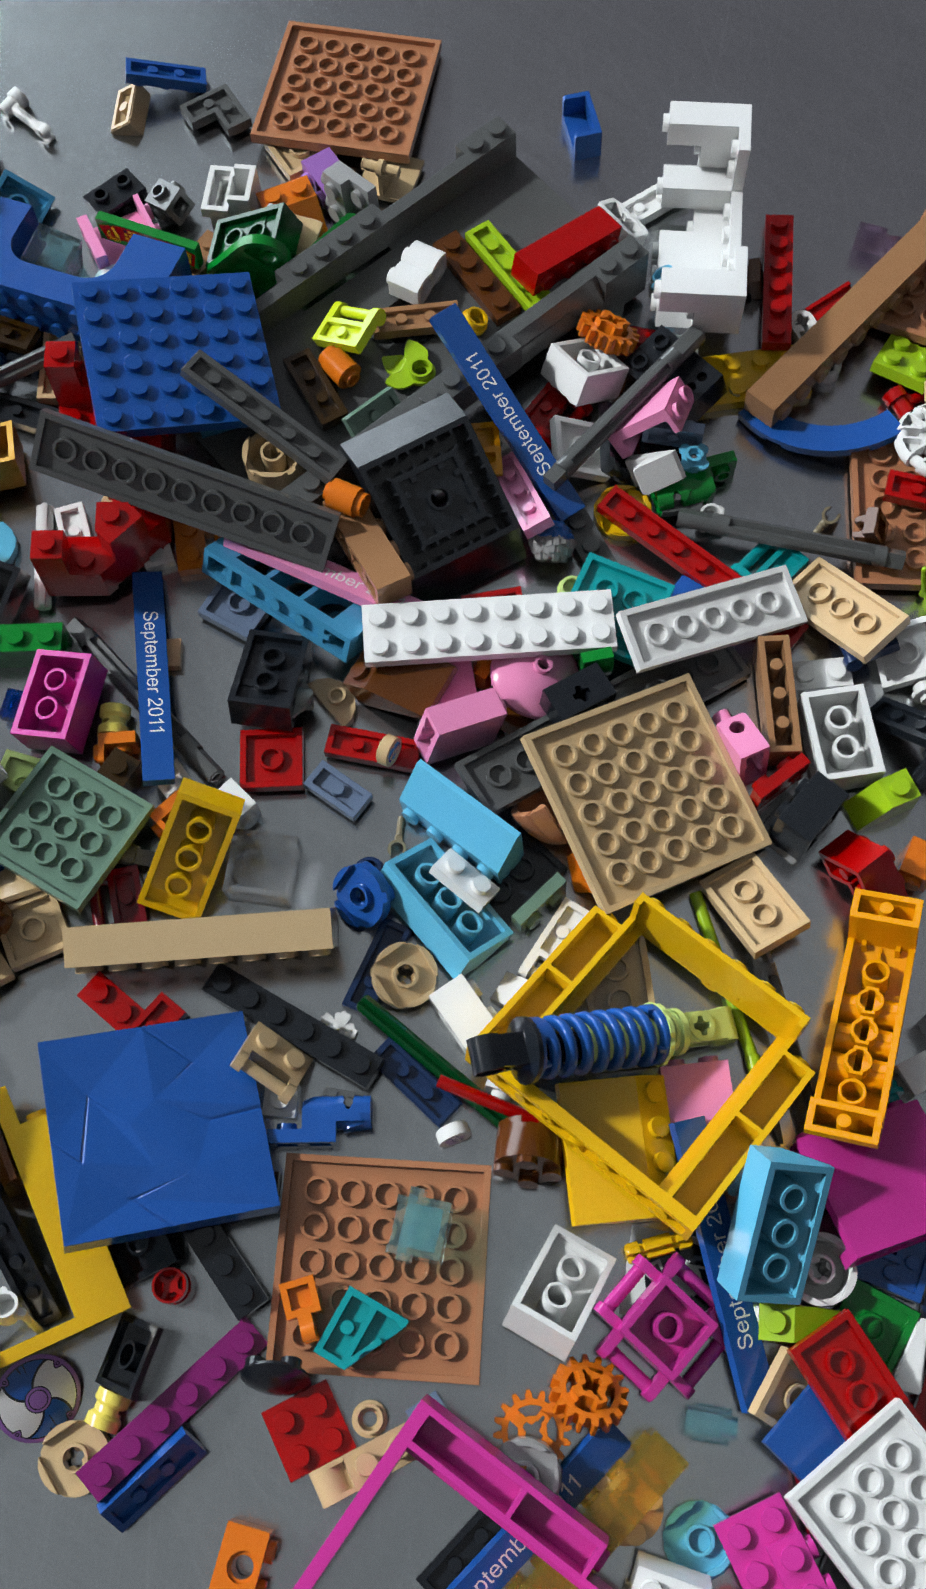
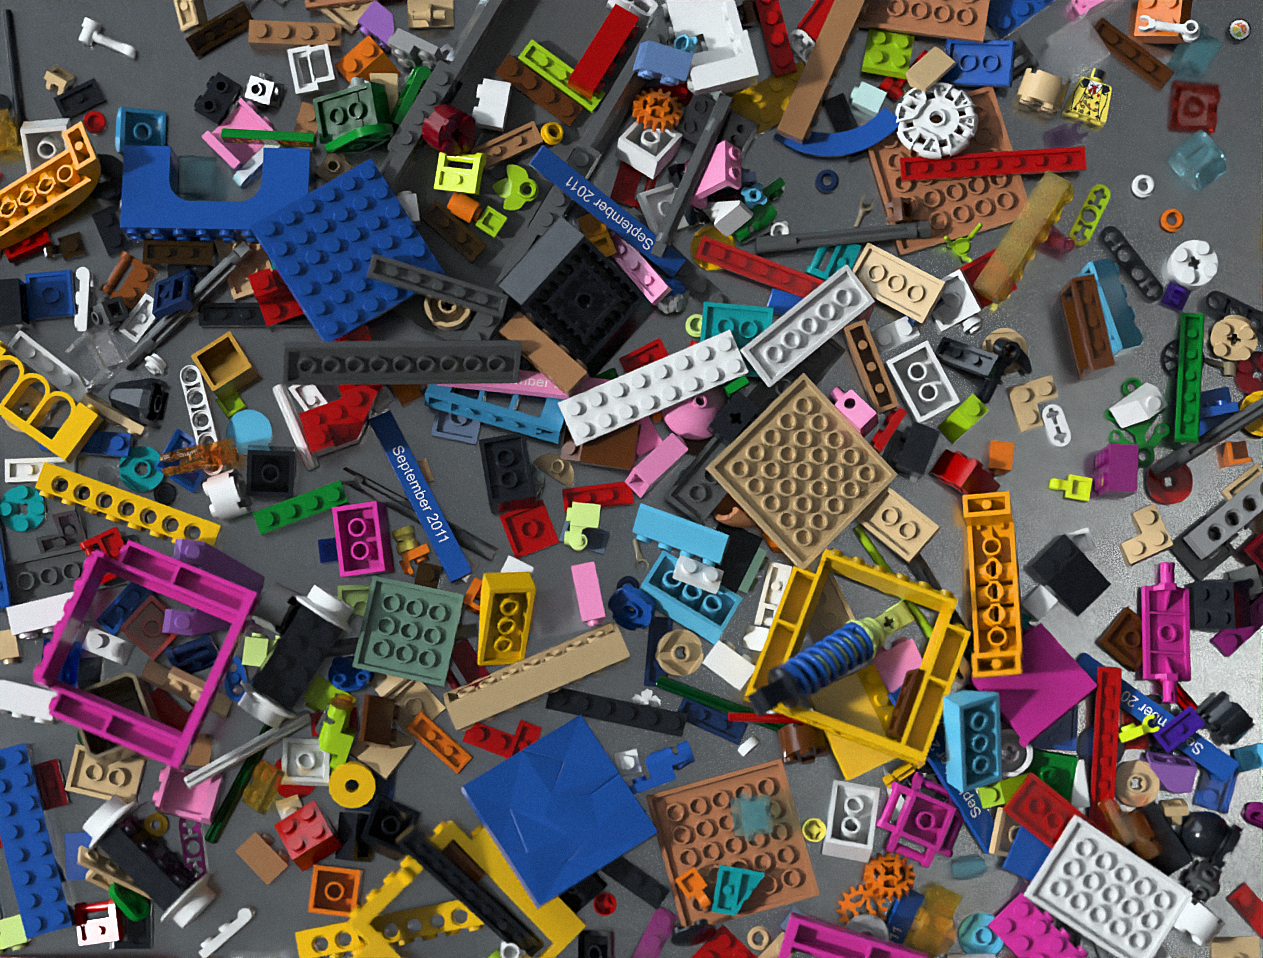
camera: 20 degrees left, 15 degrees up
tan plate [230,1021,313,1105] -> none
orange brick [322,478,371,518] -> none
sand green plate [341,386,401,438] -> none
tan tile [376,734,402,767] -> none
none -> dark brown plate [184,1,254,57]
none -> medium nougat brick [248,20,344,53]
none -> white brick [396,191,421,226]
none -> orange tile [405,711,473,774]
none -> dark red brick [422,104,476,157]
none -> lime plate [475,206,508,238]
none -> yellowish green brick [564,502,601,551]
none -> bright pink brick [571,561,606,627]
none -> medium blue piece [633,40,693,87]
none -> light yellow wheel [802,818,826,842]
none -> dark blue plate [816,170,839,193]
none -> black tile [822,93,869,165]
none -> light aqua brick [849,81,887,117]
none -> reddish brown tile [885,668,925,739]

